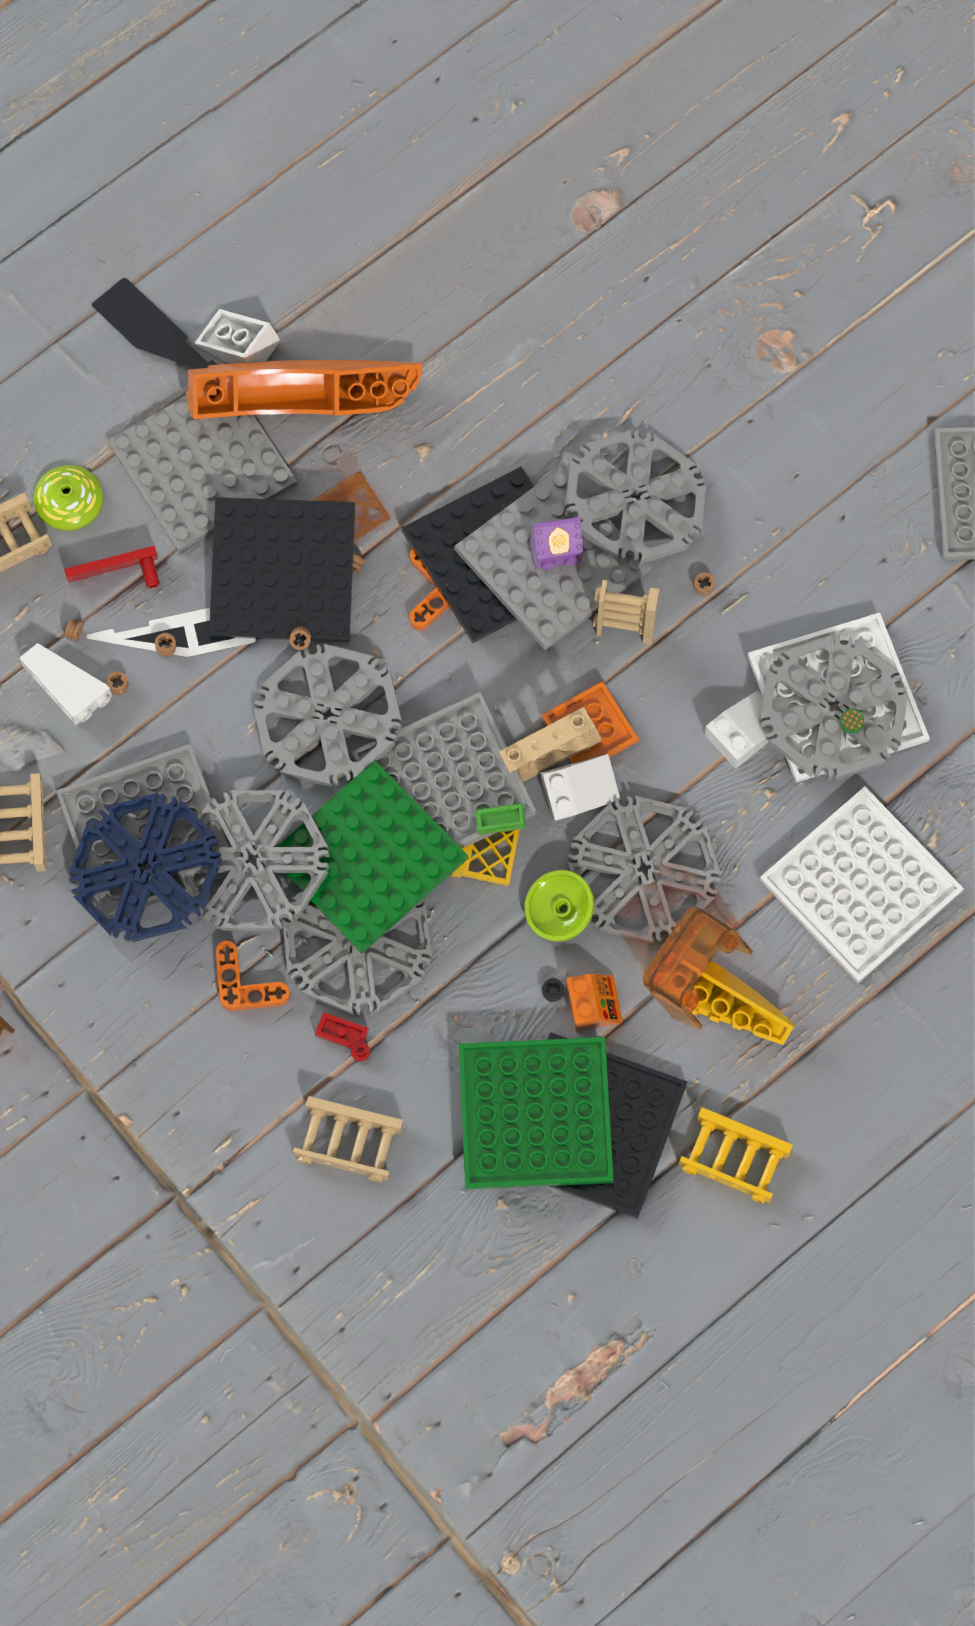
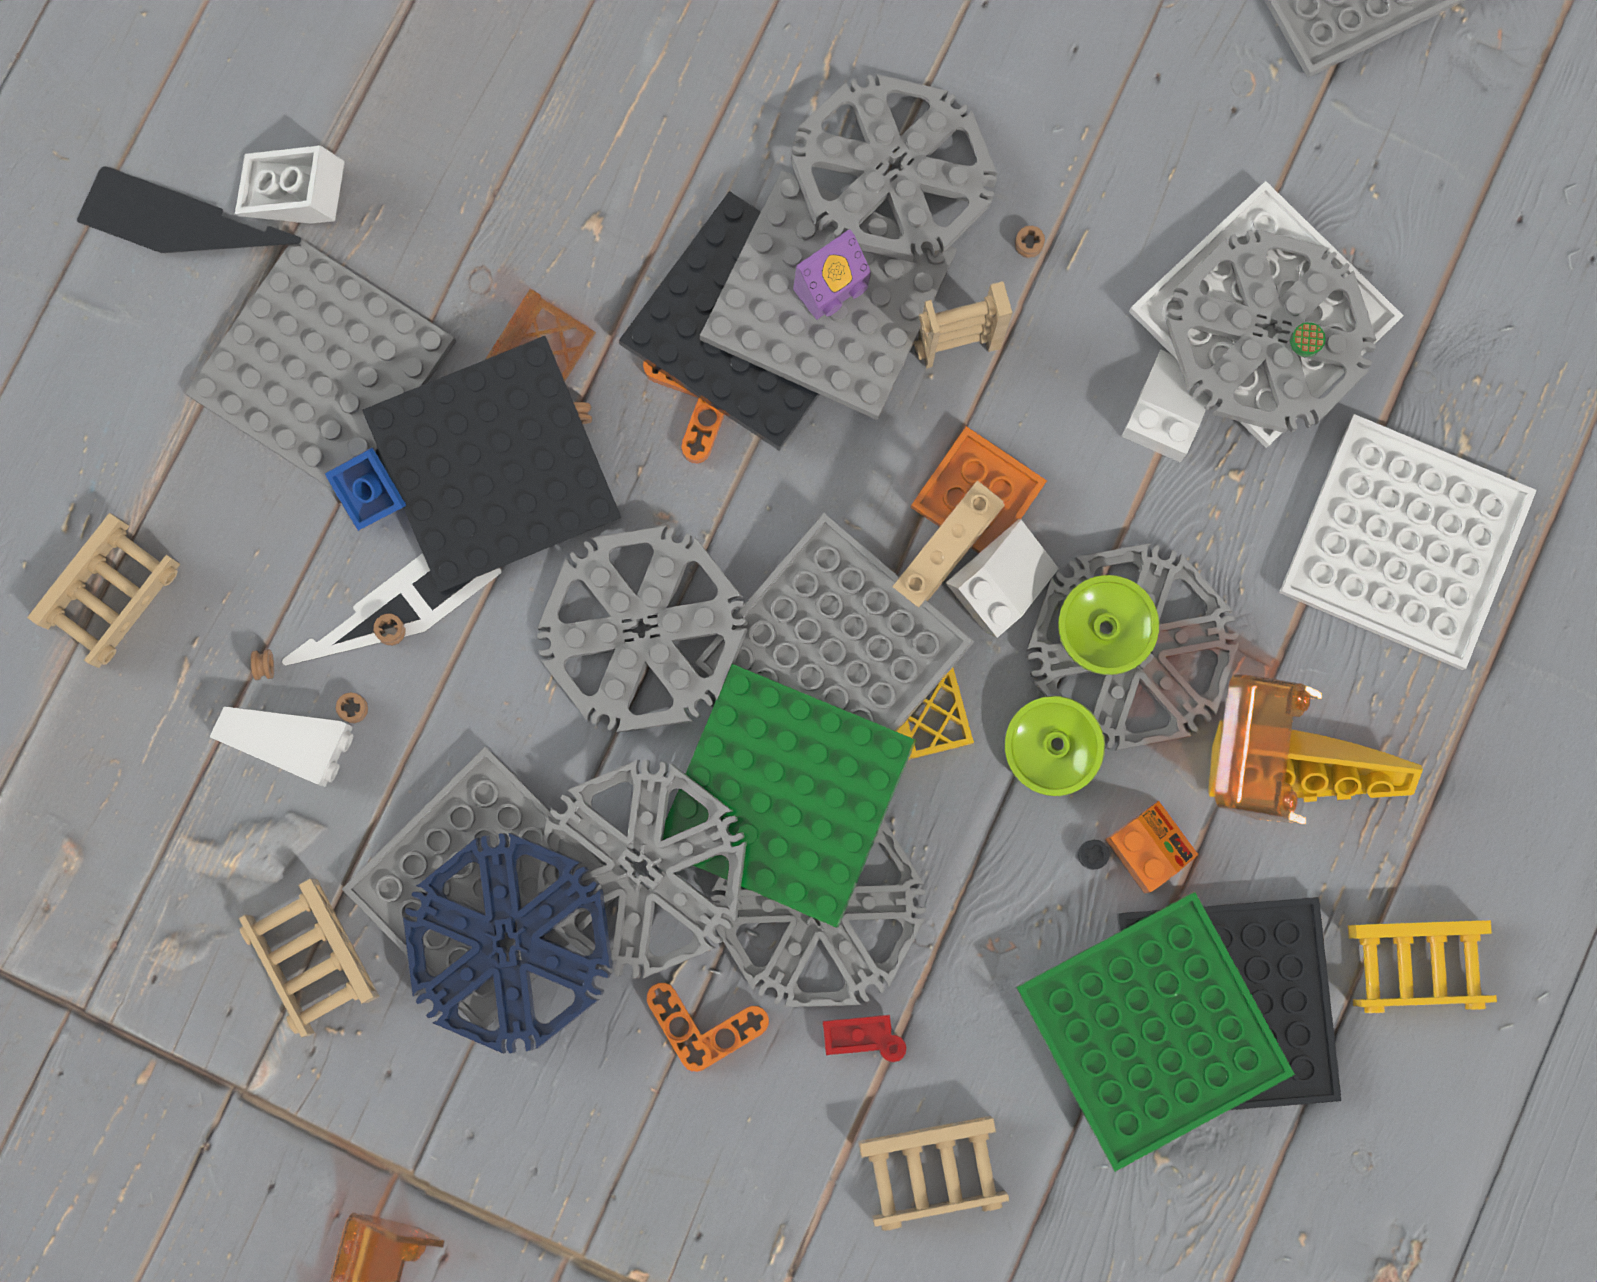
camera: 25 degrees left, 10 degrees up
lime dish [34,465,103,531] -> none
red piece [64,545,160,588] -> none
orange slope [186,360,423,419] -> none
medium nougat bush [289,627,311,650] -> none
bright green tile [476,803,526,835] -> none
none -> blue slope [325,448,406,531]
none -> lime dish [1058,575,1159,675]

